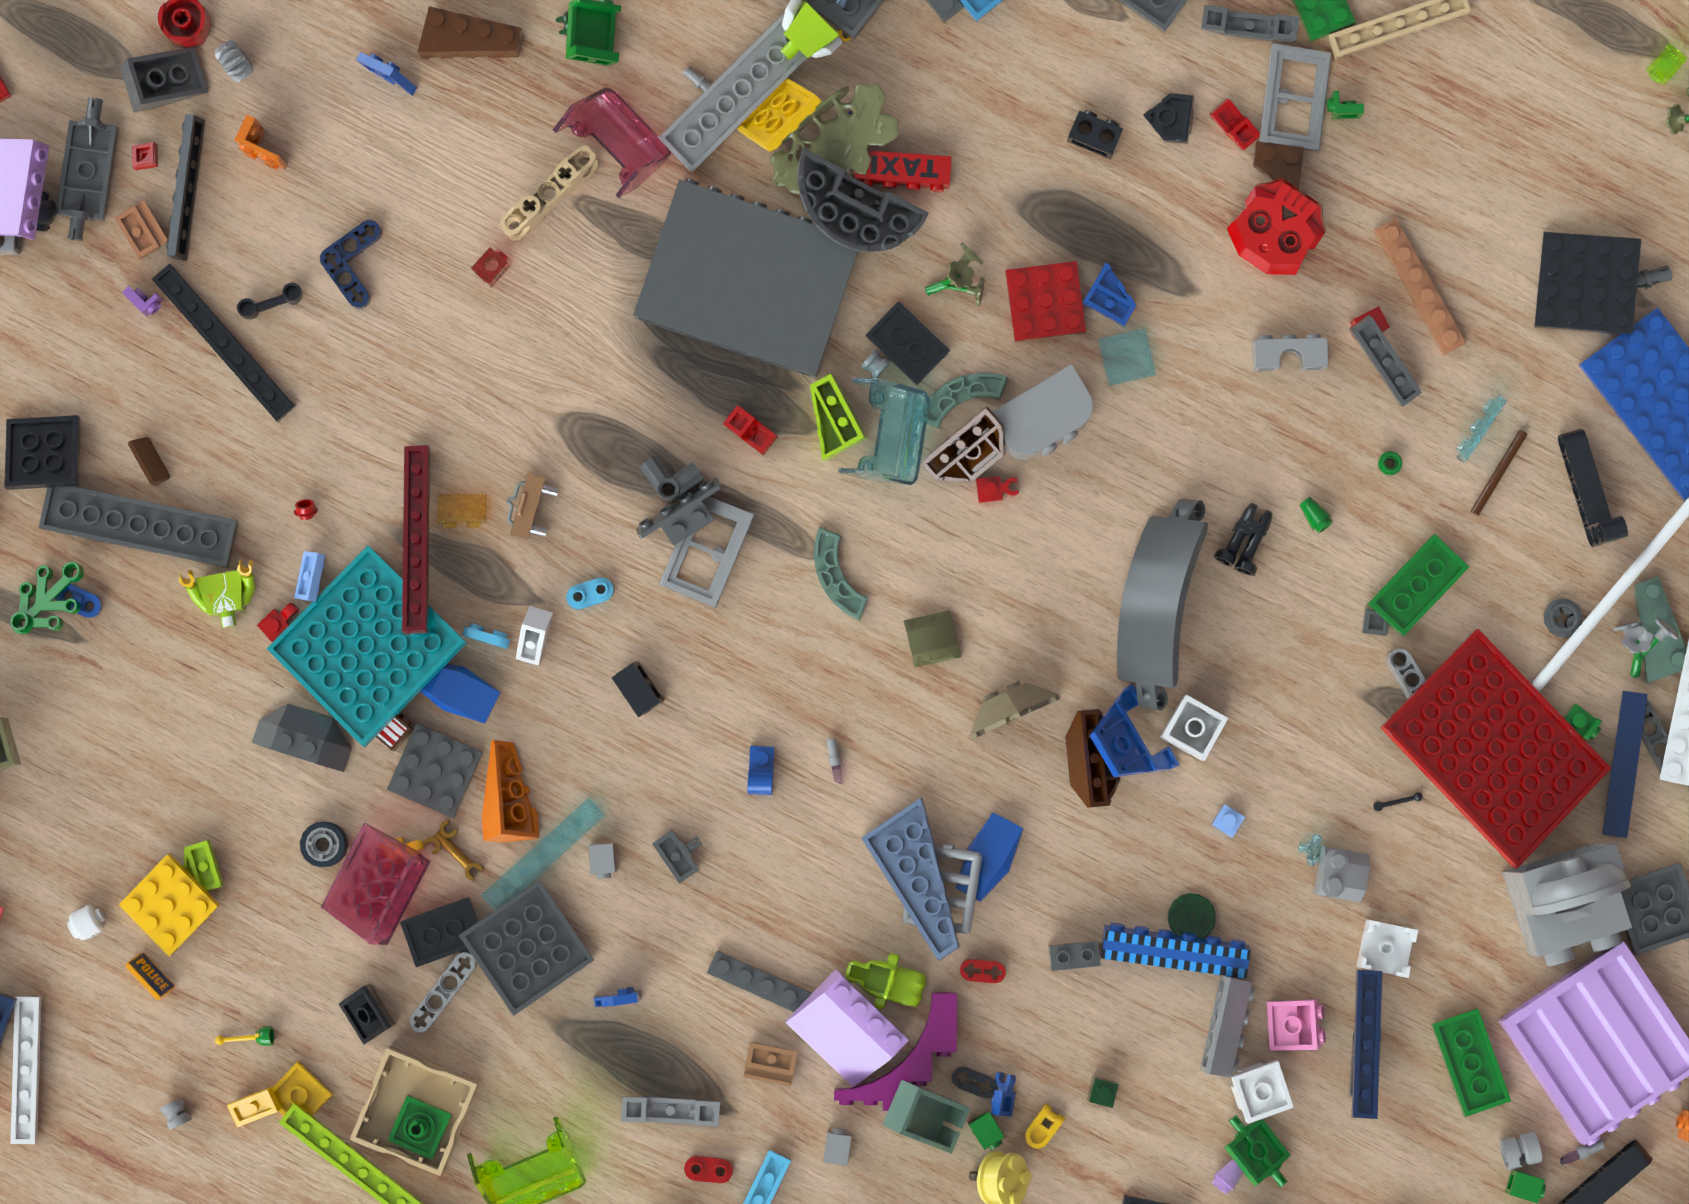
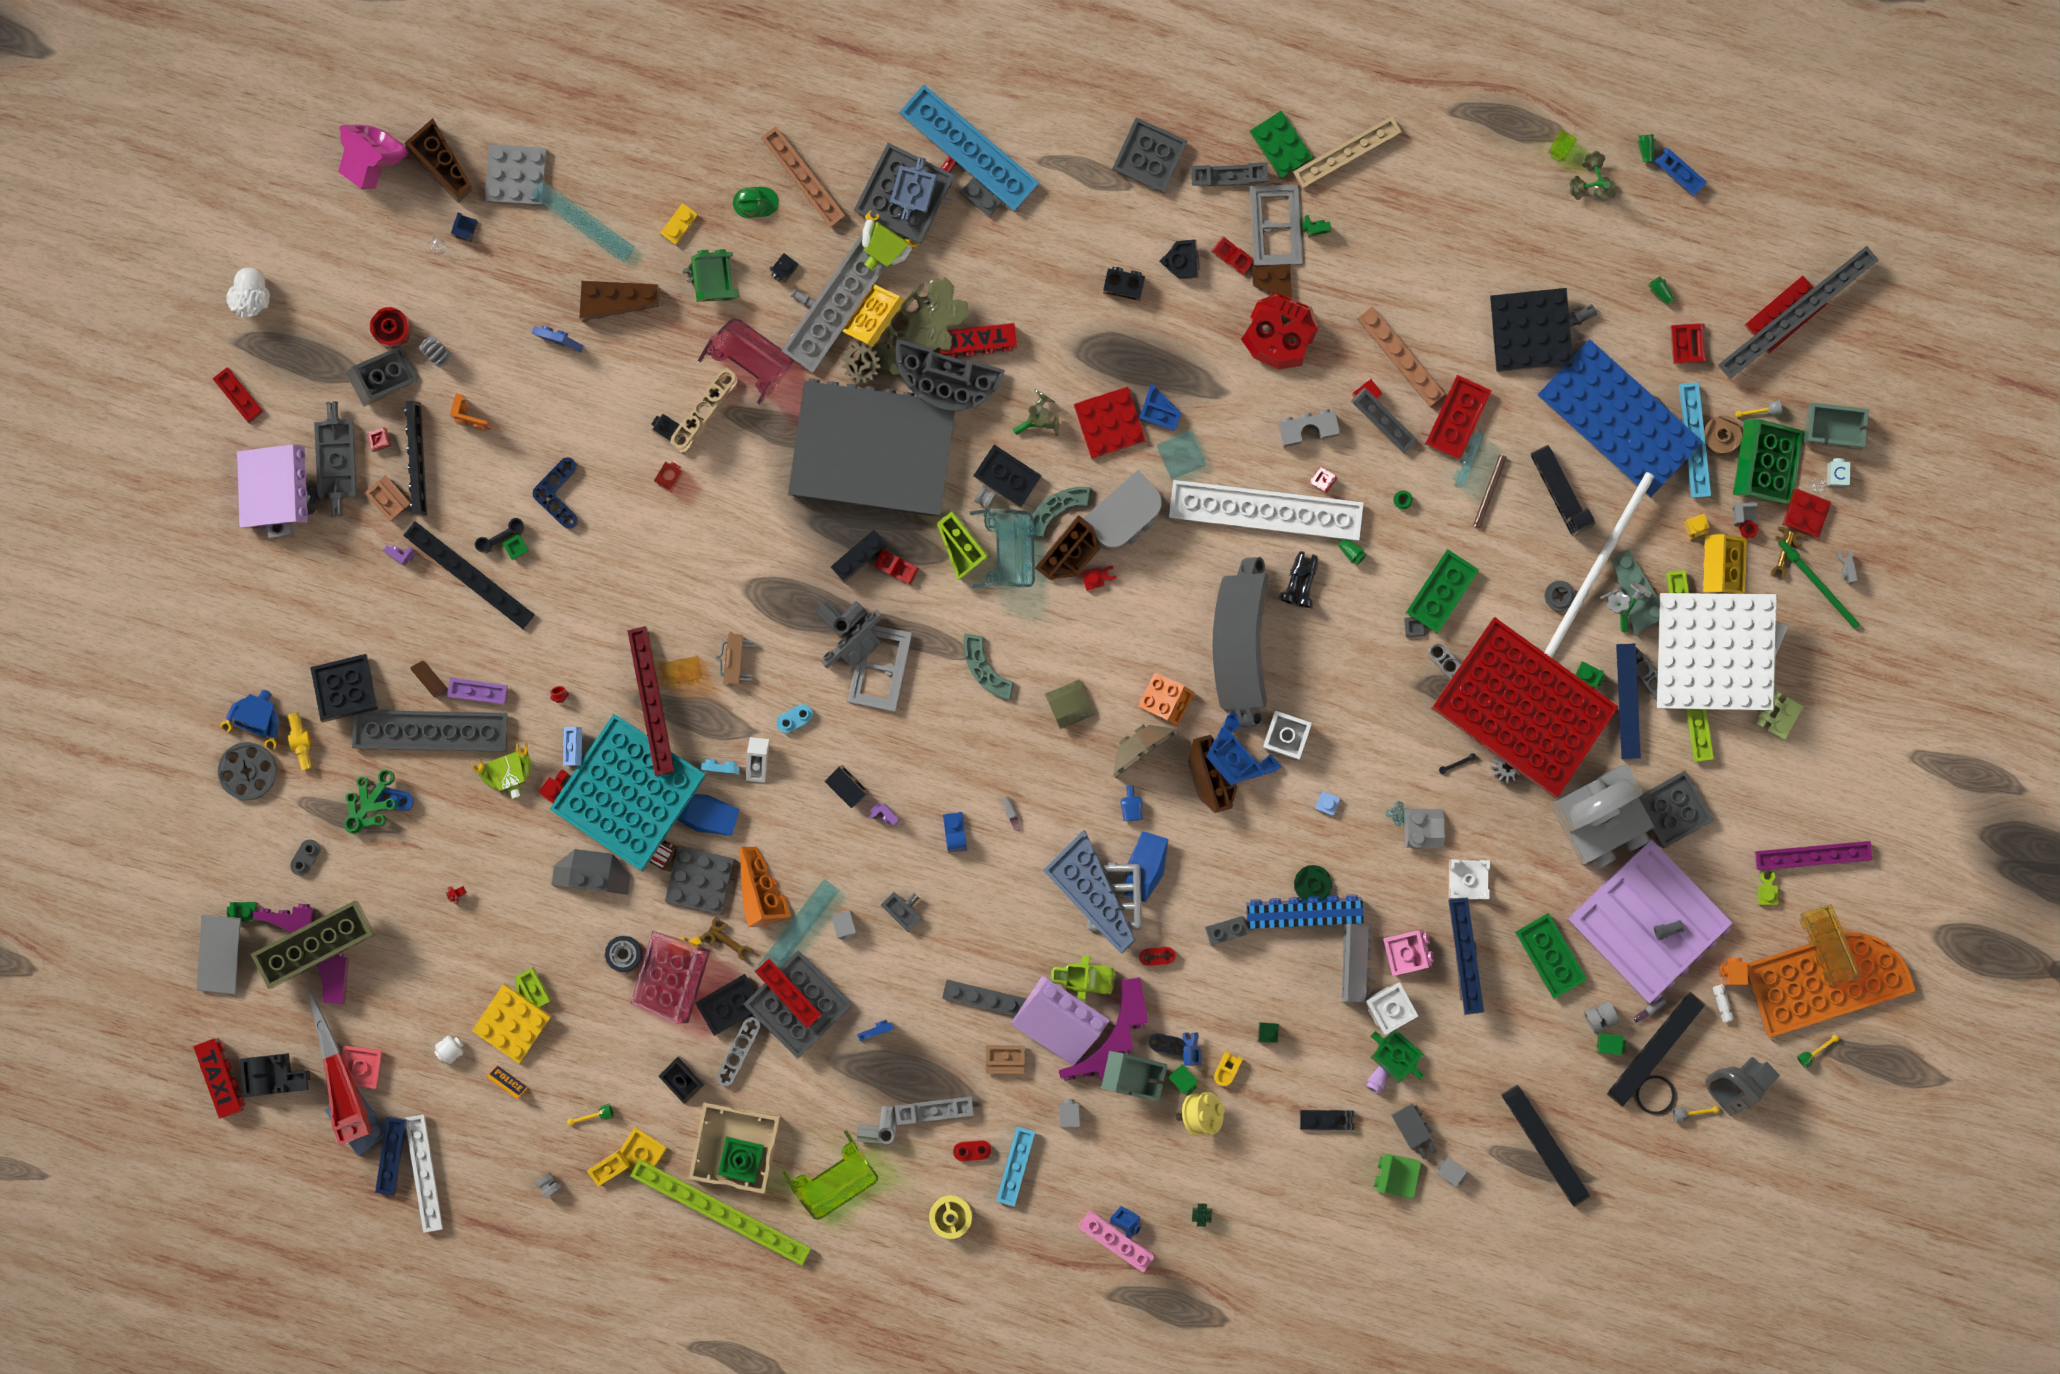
camera: 10 degrees left, 0 degrees up
none -> red plate [446,886,467,904]
none -> medium lavender plate [447,678,508,705]
none -> green plate [502,534,529,561]
none -> black bracket [651,414,680,442]
none -> red plate [754,958,821,1029]
none -> black bracket [770,253,799,283]
none -> black brick [830,530,887,583]
none -> dark tan gear [841,342,883,383]
none -> light grey piece [857,1106,897,1145]
none -> medium lavender bracket [870,803,900,826]
none -> blue piece [1120,785,1143,821]
none -> orange bracket [1138,673,1195,727]
none -> white plate [1169,480,1364,541]
none -> tile [1310,467,1337,493]
none -> red plate [1425,375,1492,460]
none -> light grey gear [1490,757,1522,784]
none -> dark grey pin [1654,920,1684,941]
none -> white axle [1713,984,1734,1022]

